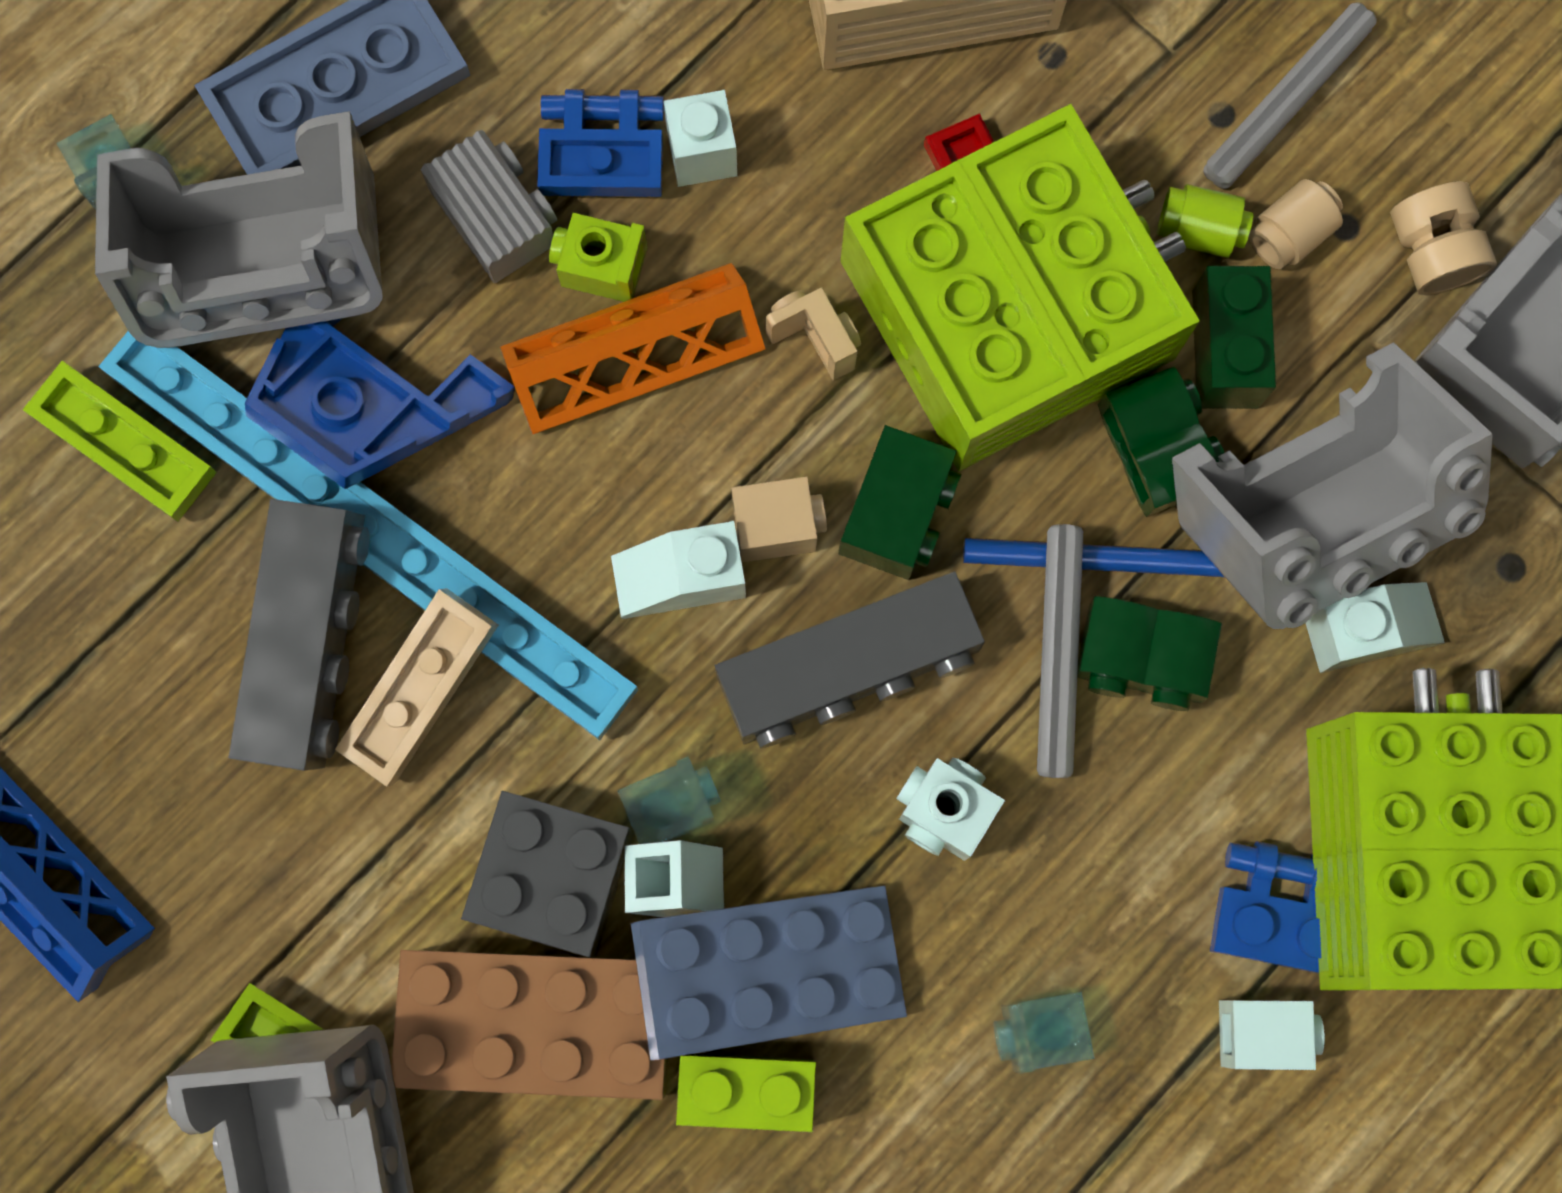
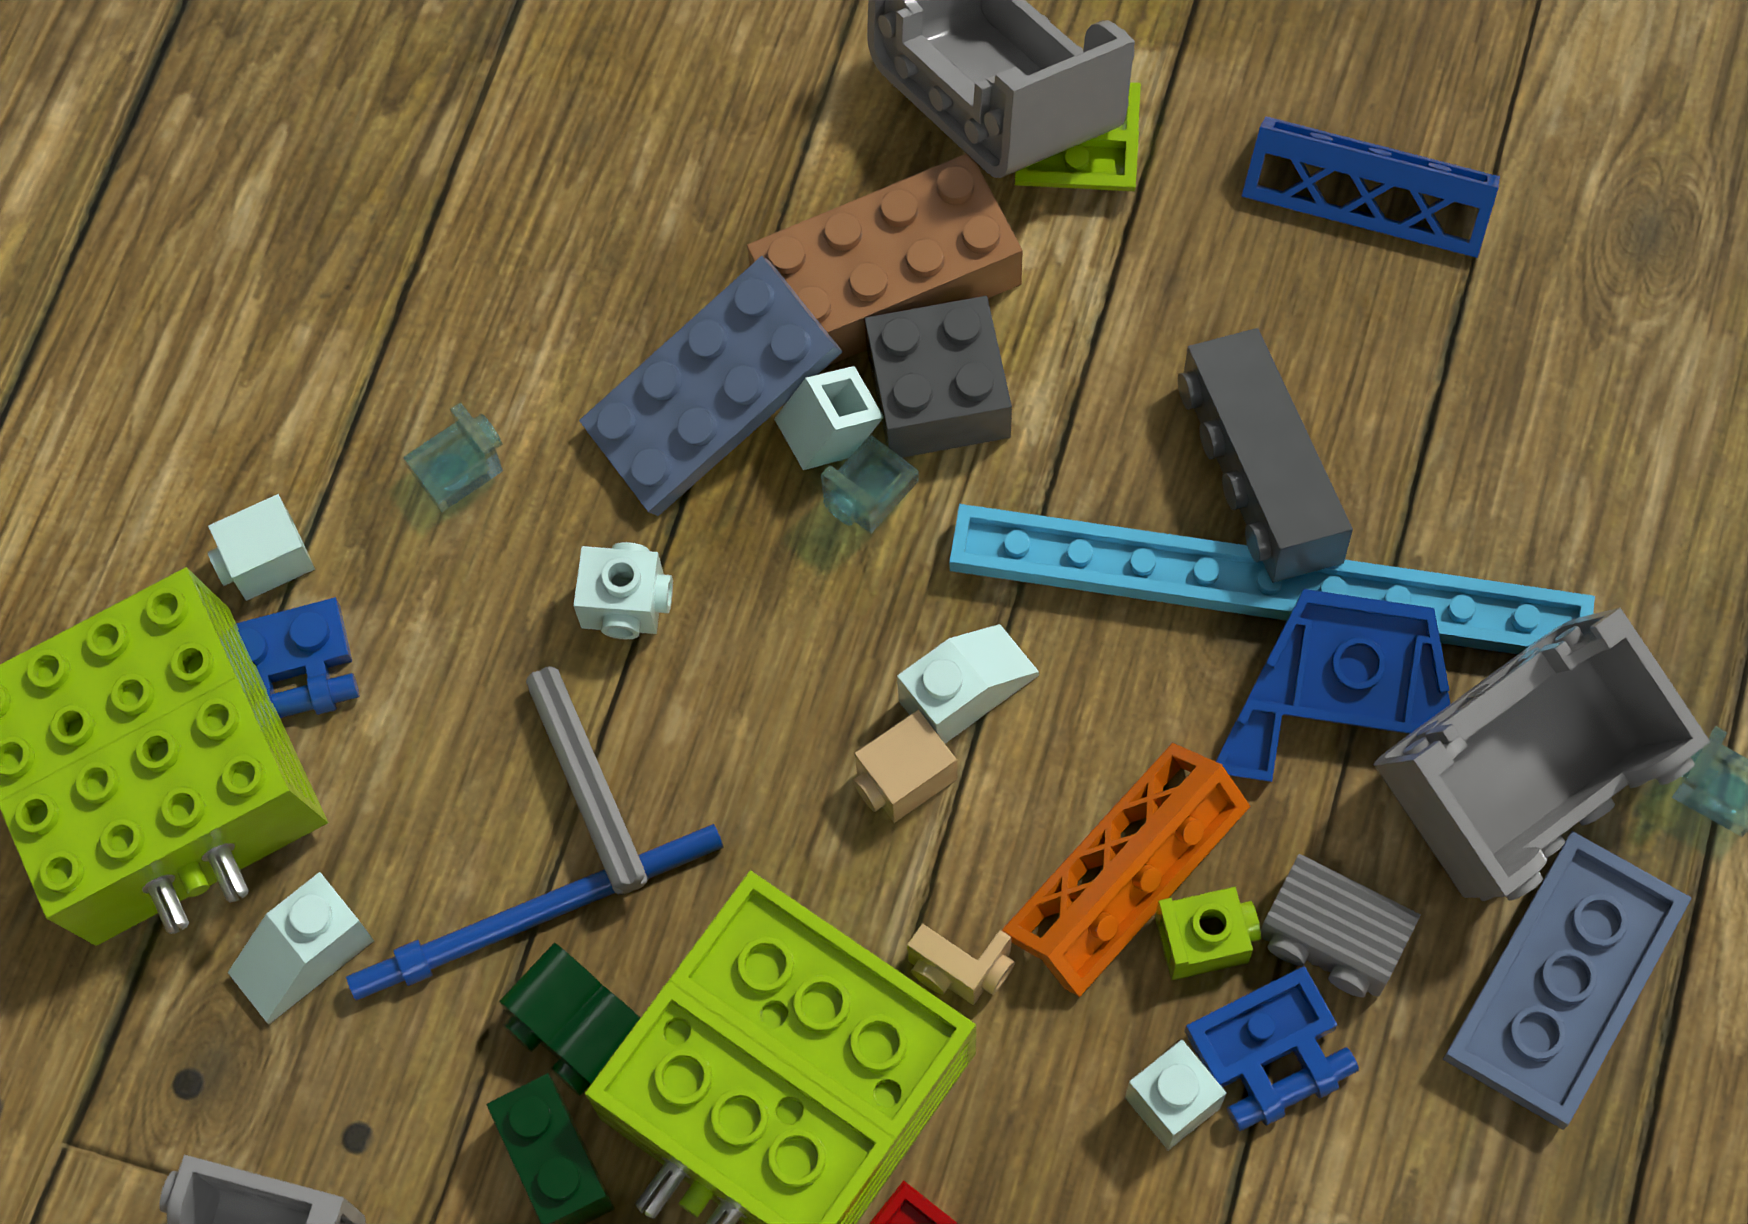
camera: 160 degrees right, 10 degrees down
lime plate [22,361,217,522] -> none
tan plate [335,588,499,787] -> none
lime brick [676,1054,816,1132] -> none
dark grey brick [714,571,985,749] -> none
dark green brick [838,425,962,580] -> none
dark green brick [1077,596,1222,711] -> none
light grey windscreen [1172,342,1493,629] -> none

